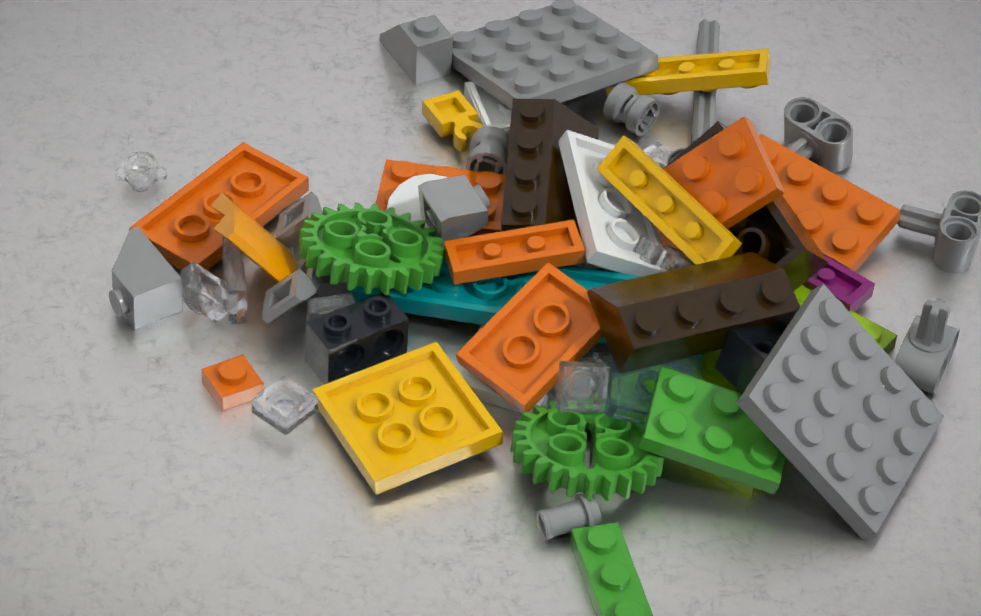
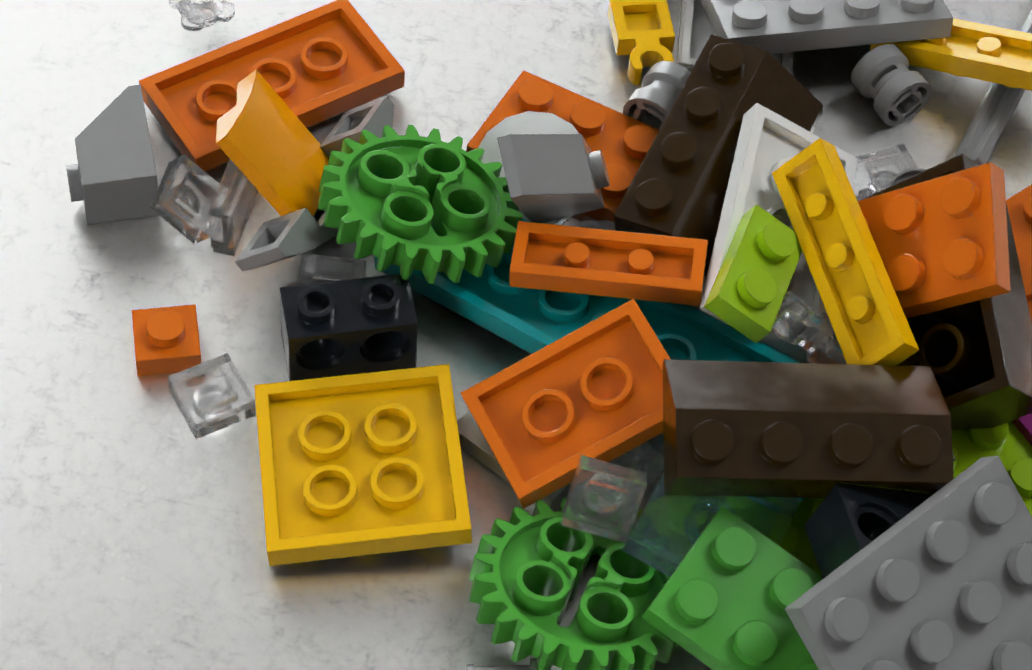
camera: 20 degrees right, 10 degrees up
none -> lime plate [704,204,802,343]

